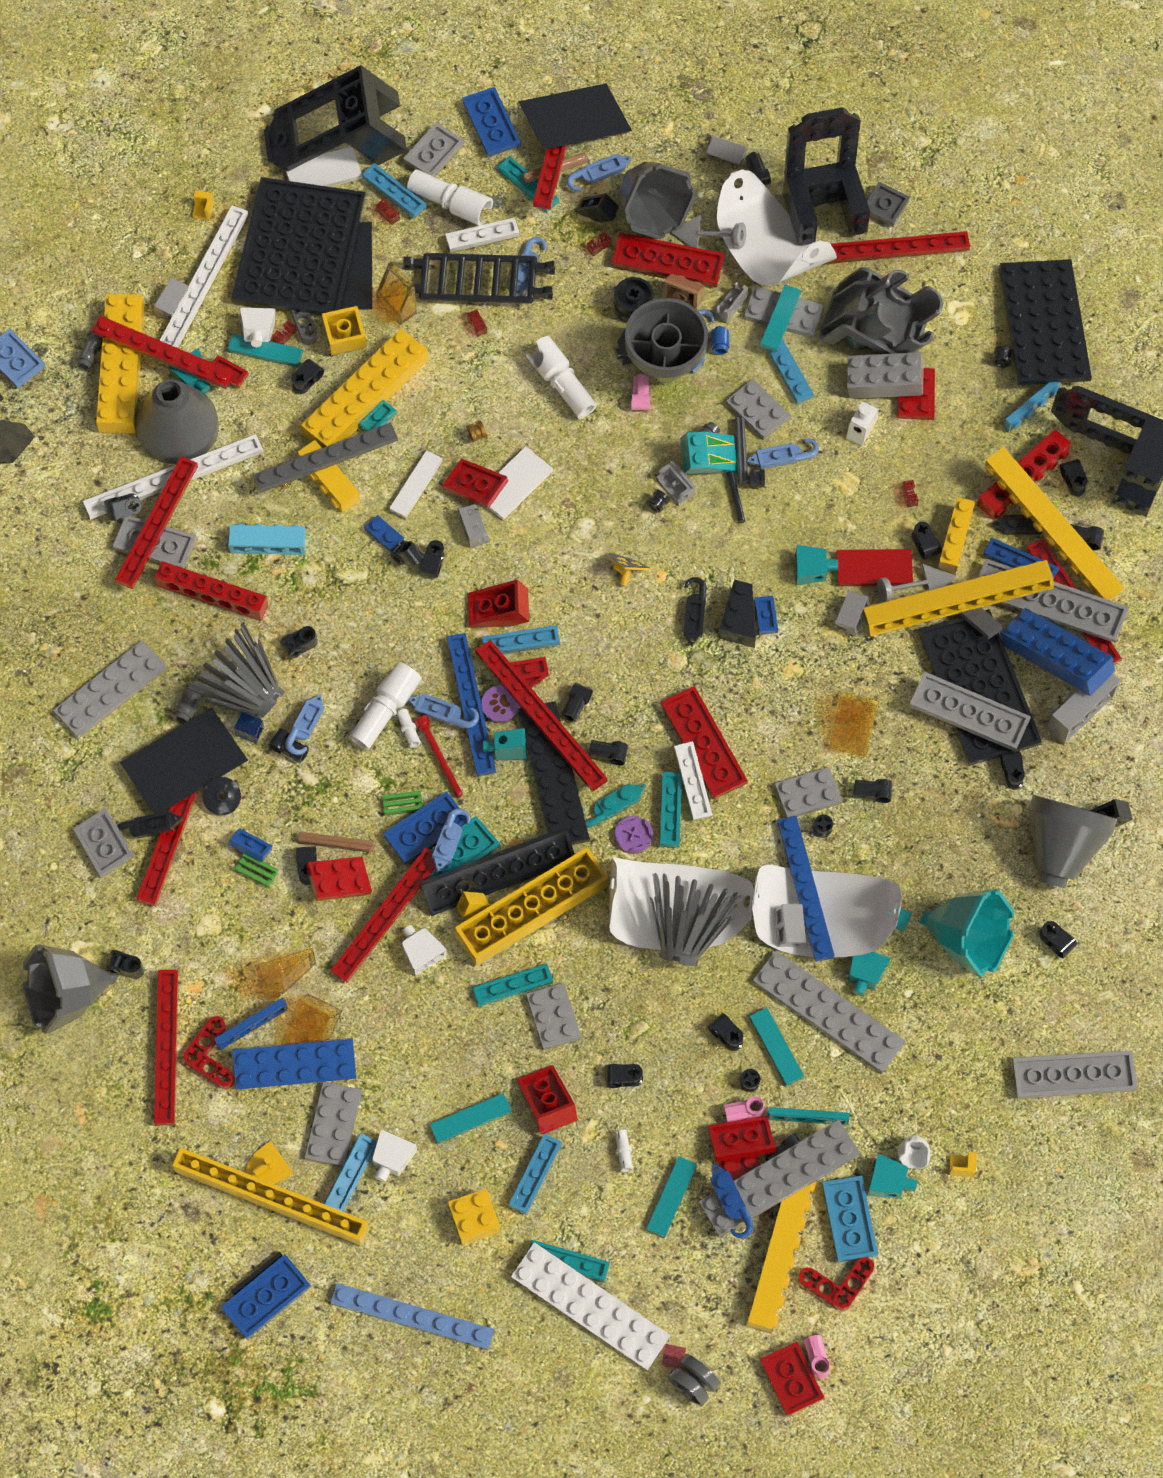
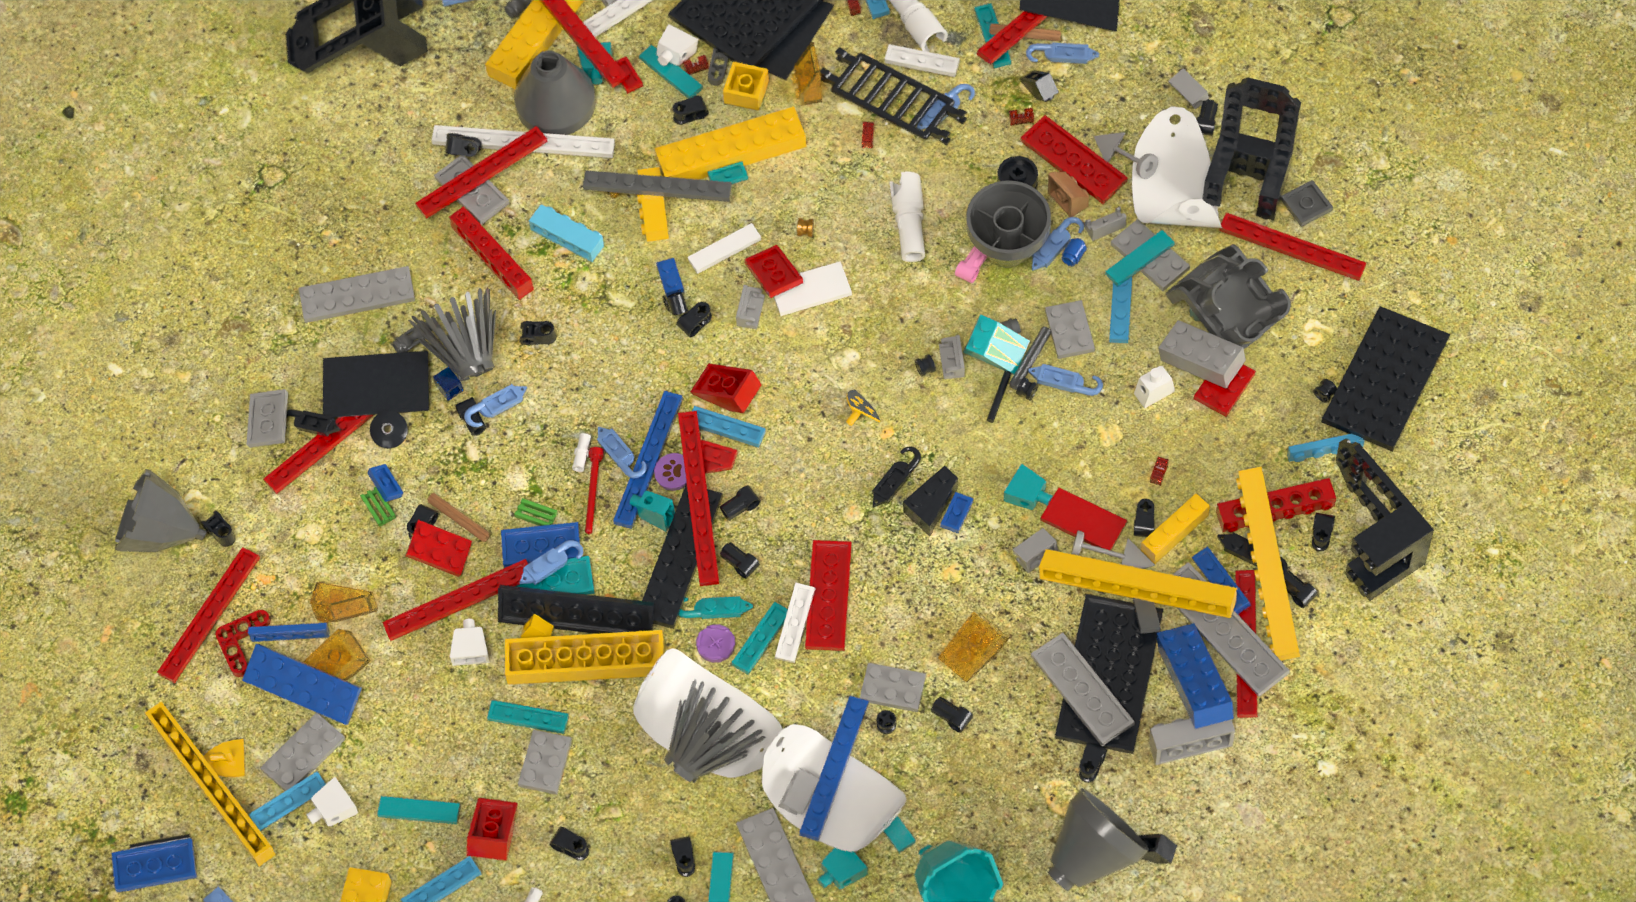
camera: 35 degrees right, 5 degrees down
white piece [349,662,422,750] -> none
dark grey piece [618,162,696,240] -> none

